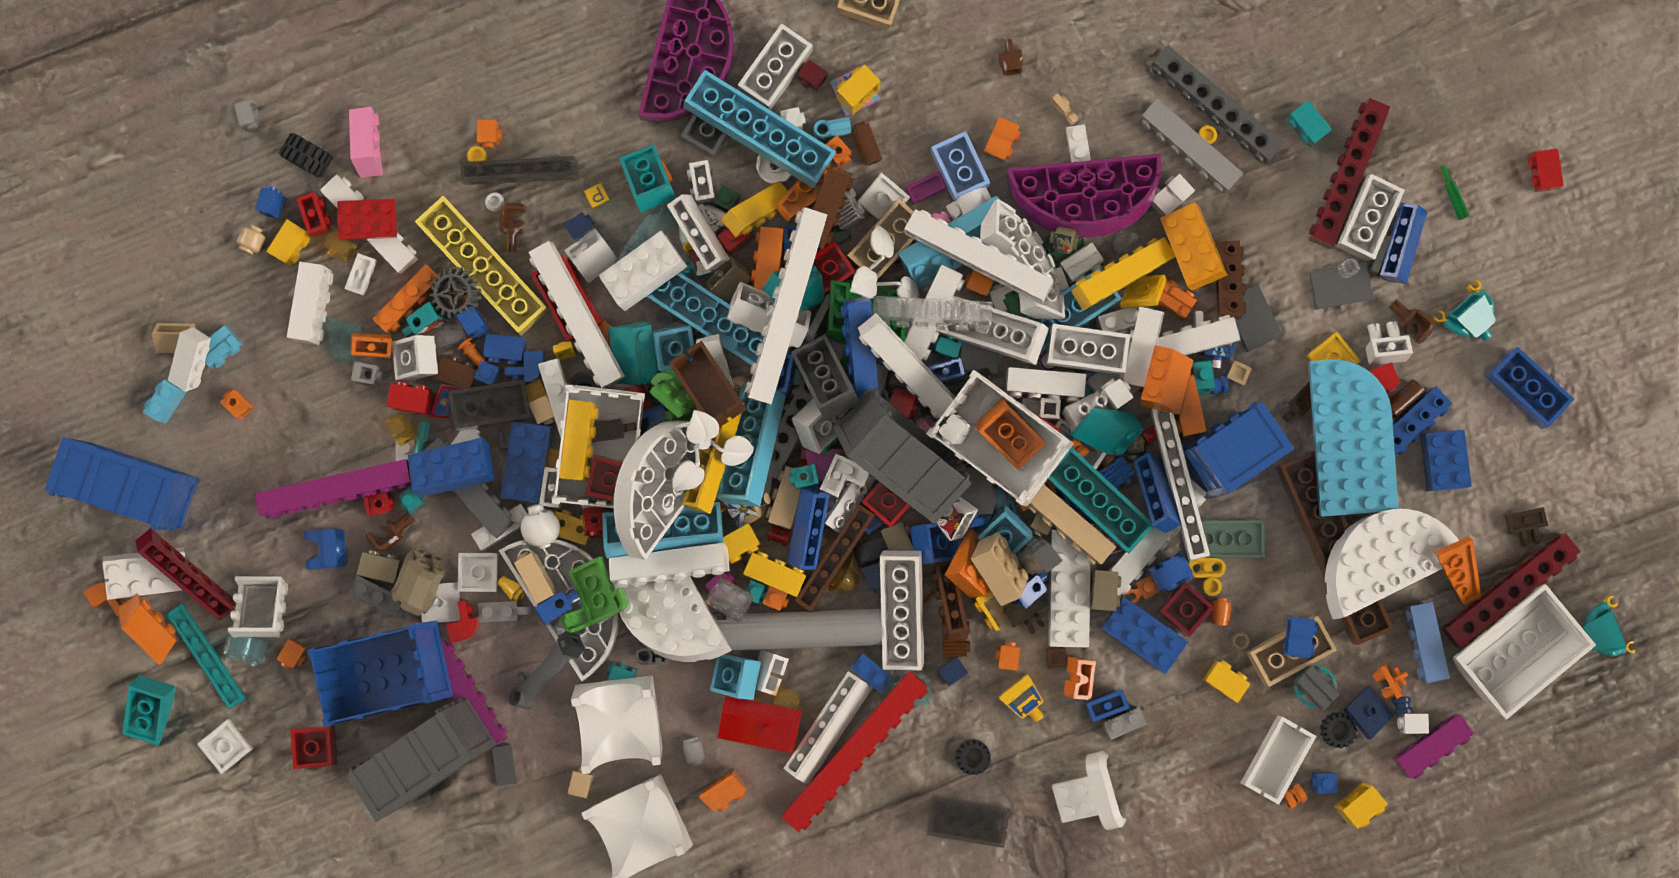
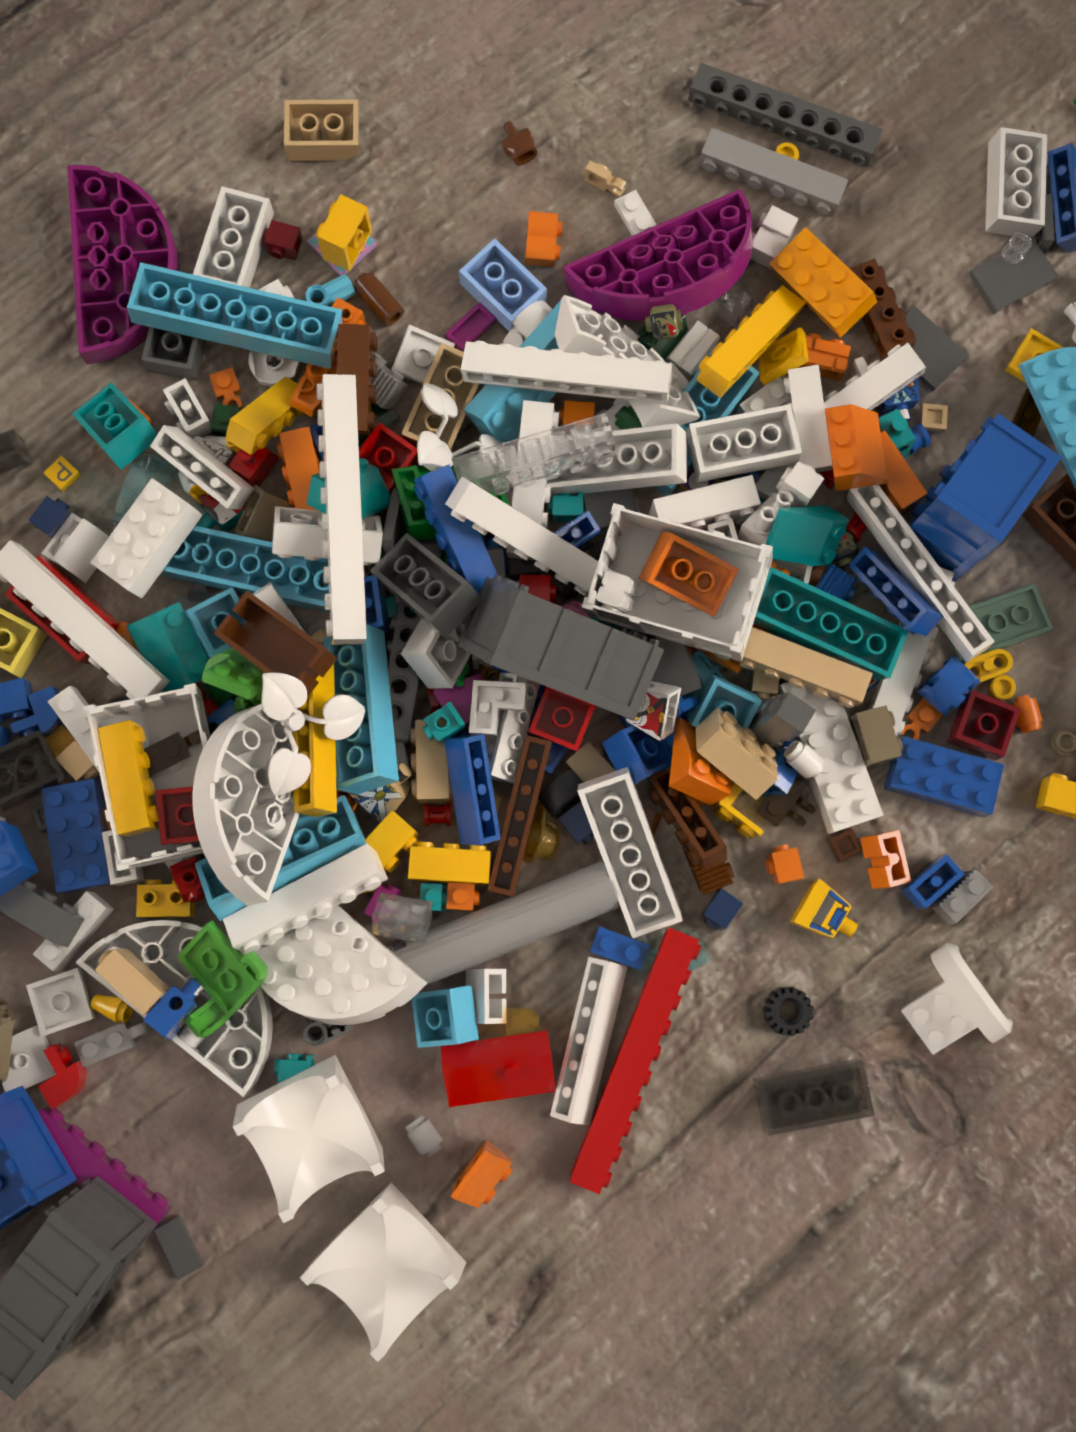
camera: 25 degrees left, 5 degrees down
dark grey piece [509,631,586,710] -> none
white brick [521,504,560,549] -> none
yellow plate [553,341,576,361] -> none
tan brick [568,767,594,798] -> none
teal brick [1287,100,1332,147] -> none
dark red brick [1308,98,1391,249] -> none
none -> orange plate [209,367,243,410]
none -> white brick [784,740,823,779]

